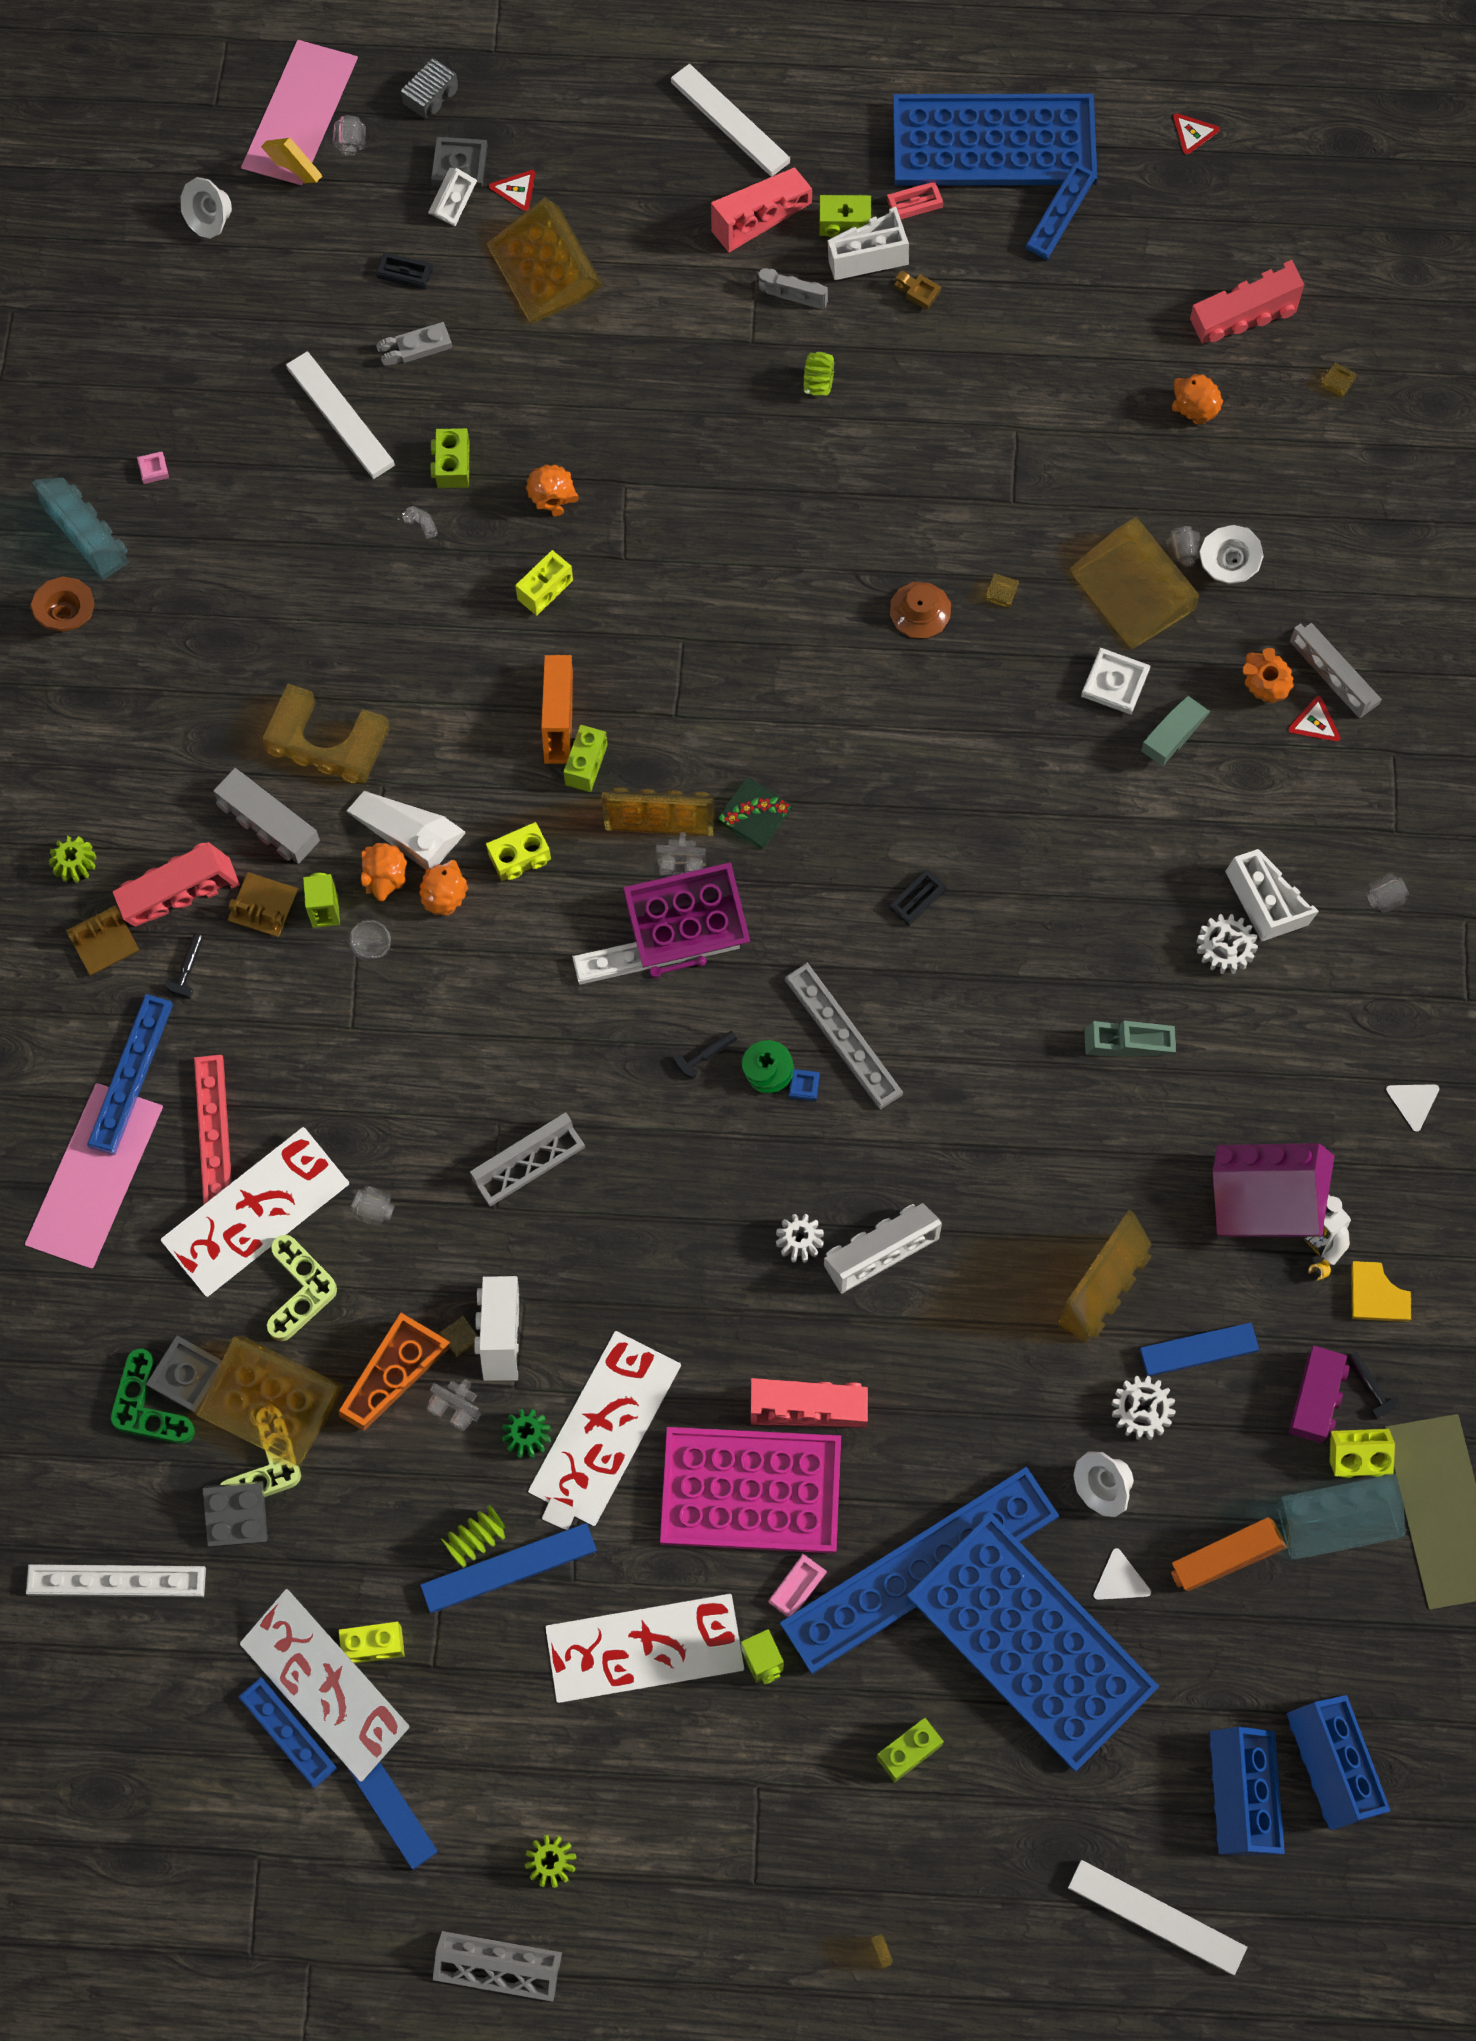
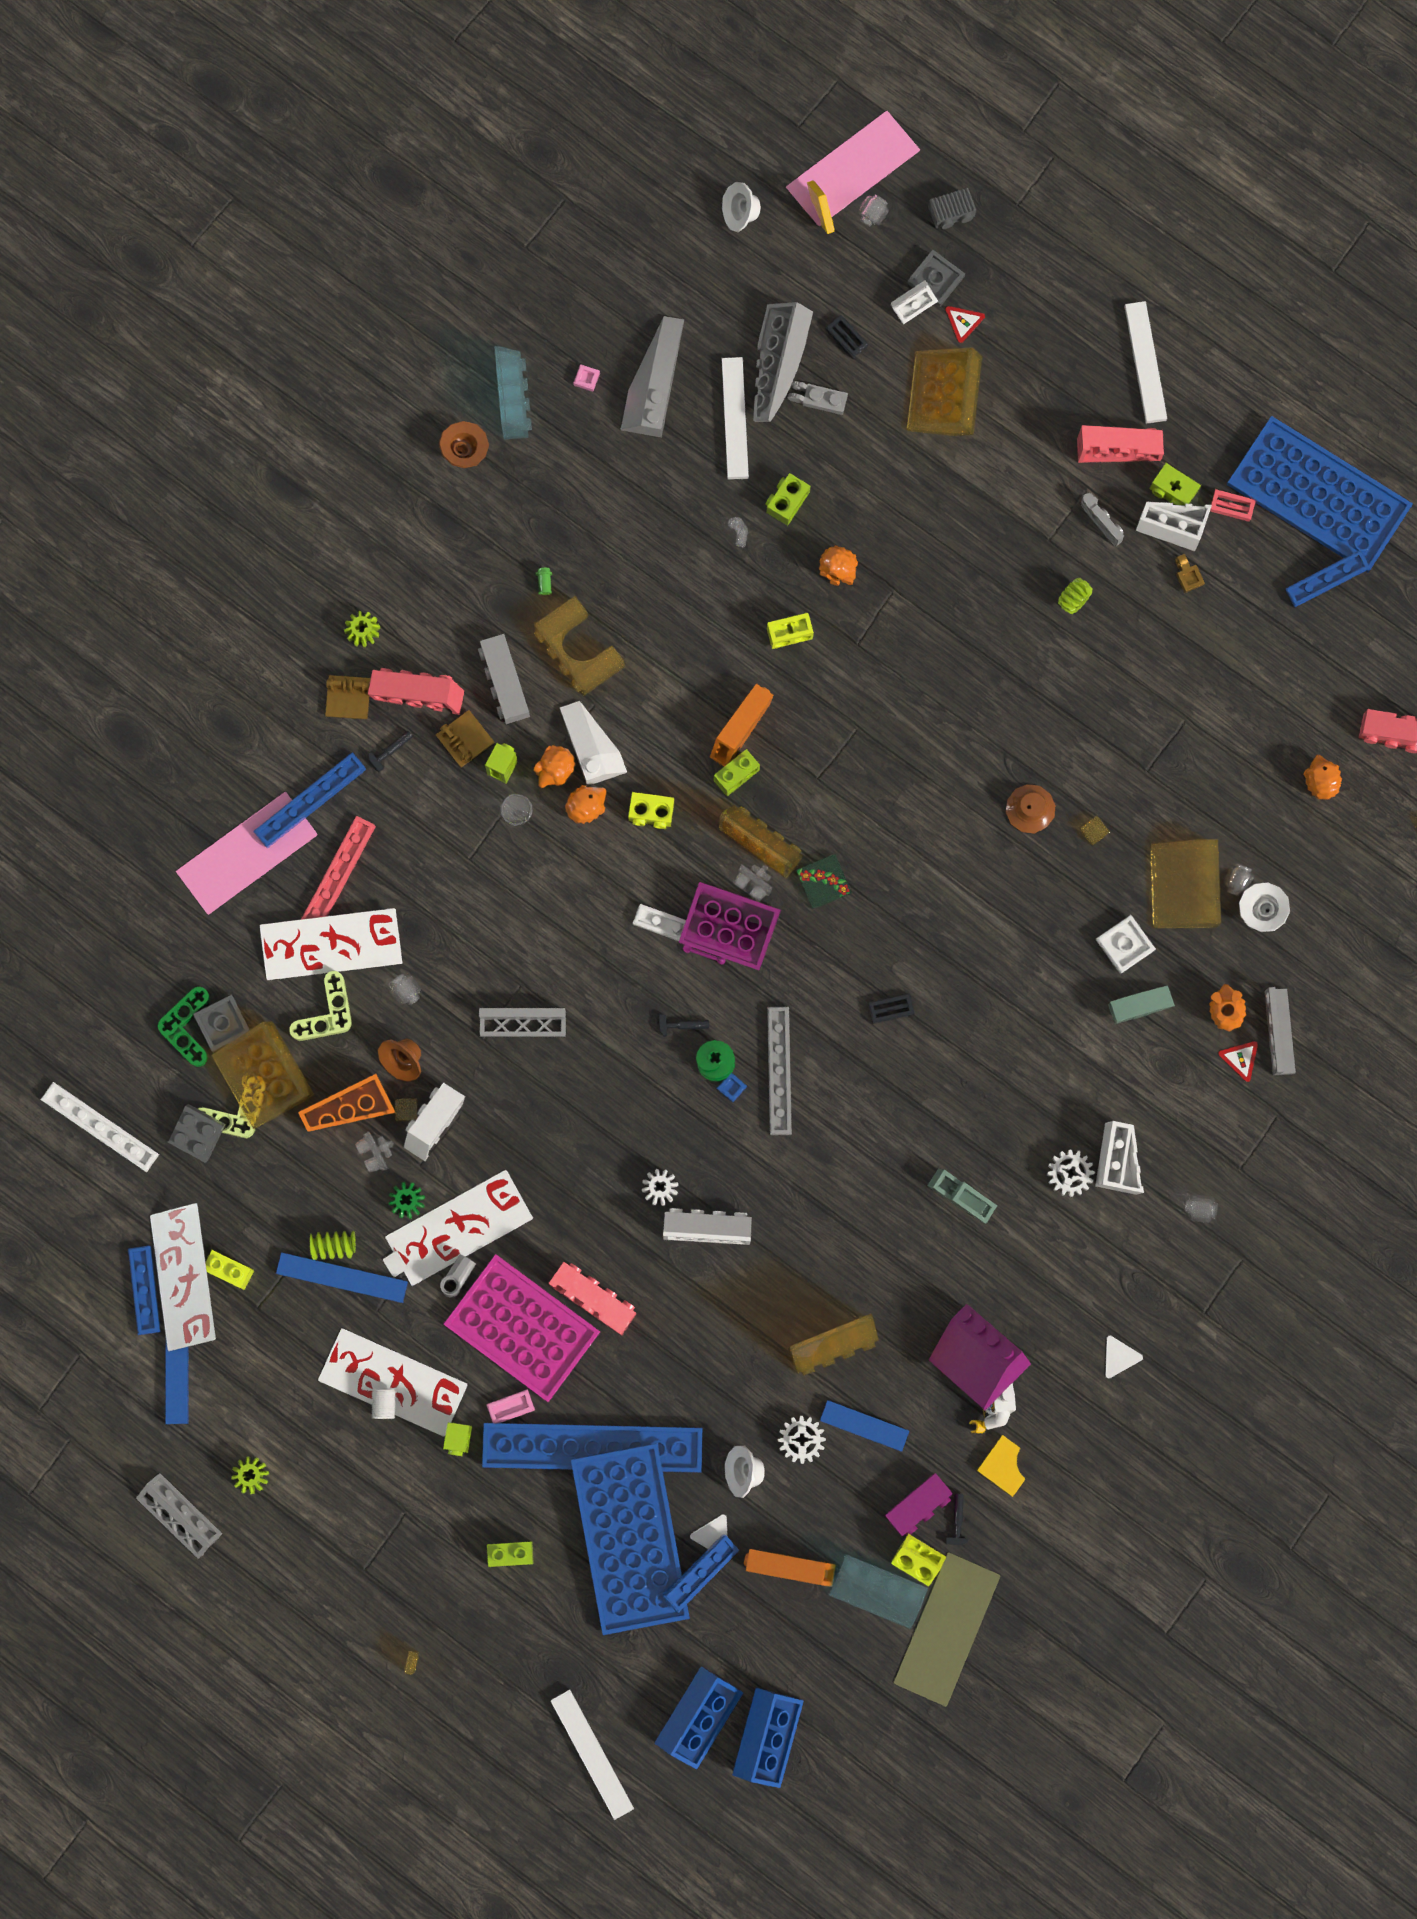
camera: 30 degrees right, 10 degrees up
none -> white piece [372,1389,396,1419]
none -> dark orange hat [378,1038,421,1081]
none -> light grey piece [440,1254,476,1298]
none -> bright green pin [536,568,552,595]
none -> light grey wedge [621,316,684,437]
none -> blue tile [662,1534,739,1613]
none -> light grey wedge [753,302,813,422]

